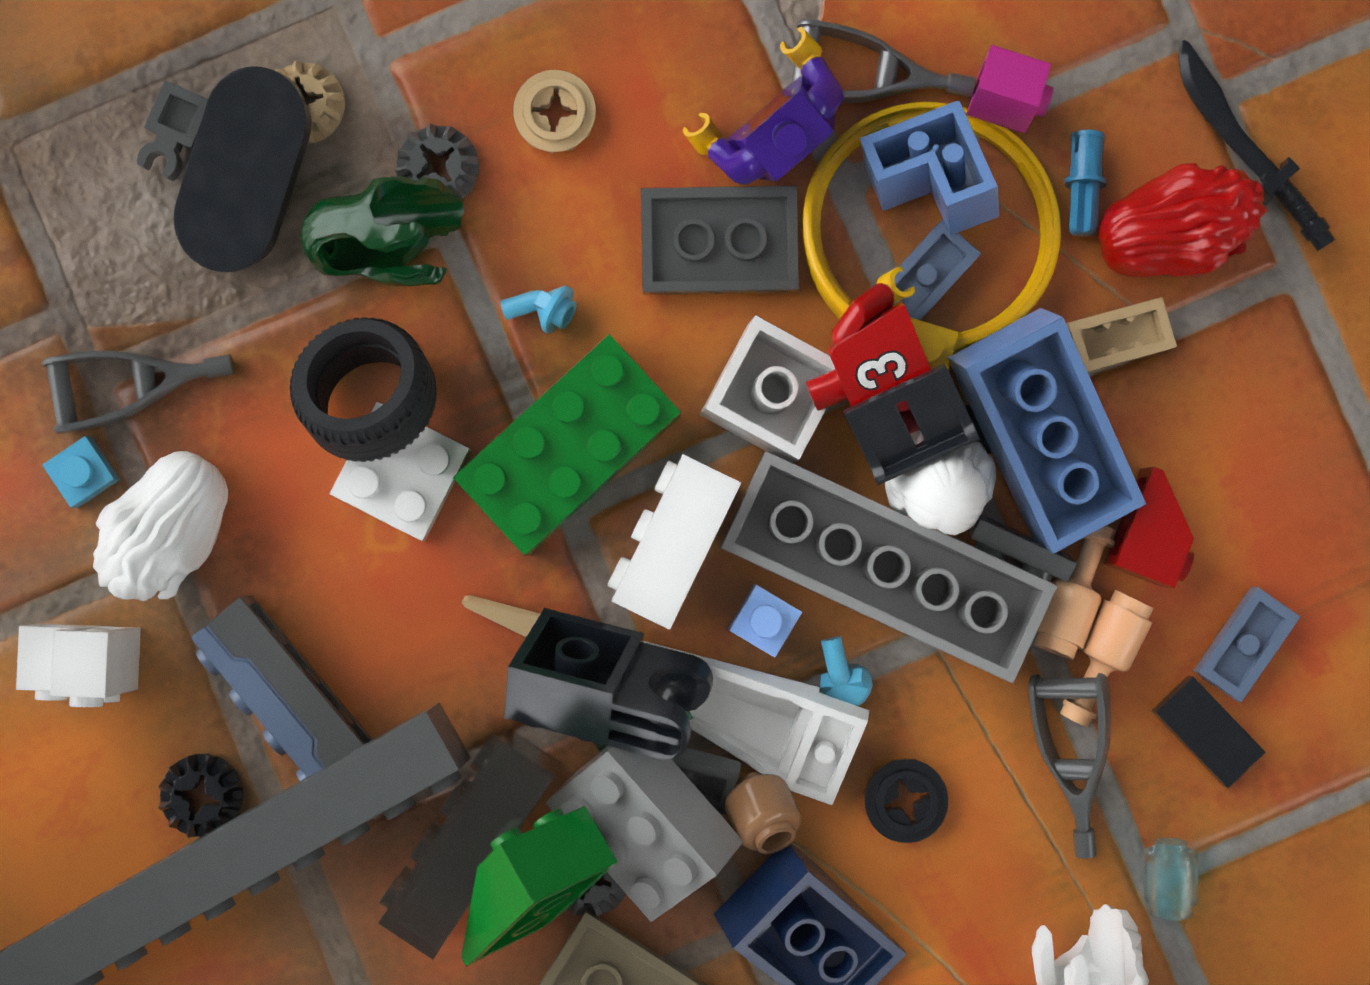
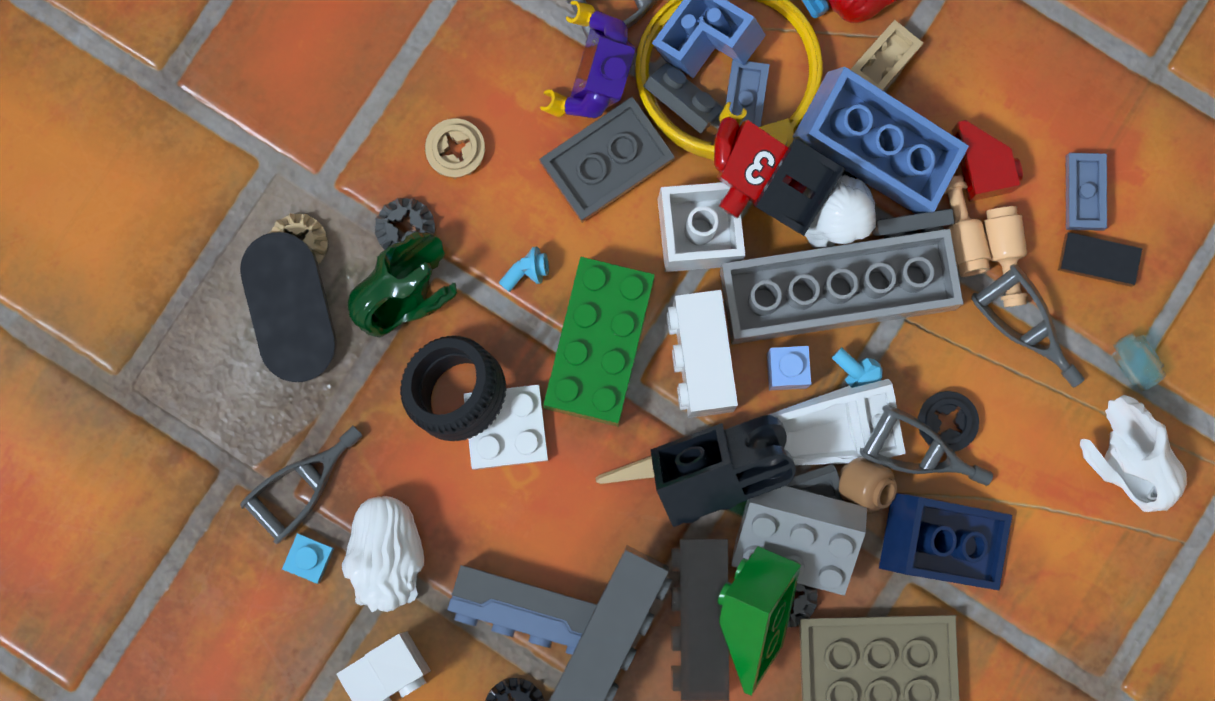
camera: 30 degrees left, 5 degrees down
dark grey plate [137,80,208,181] -> none
none -> dark grey plate [643,63,723,133]
none -> dark grey piece [859,405,993,486]

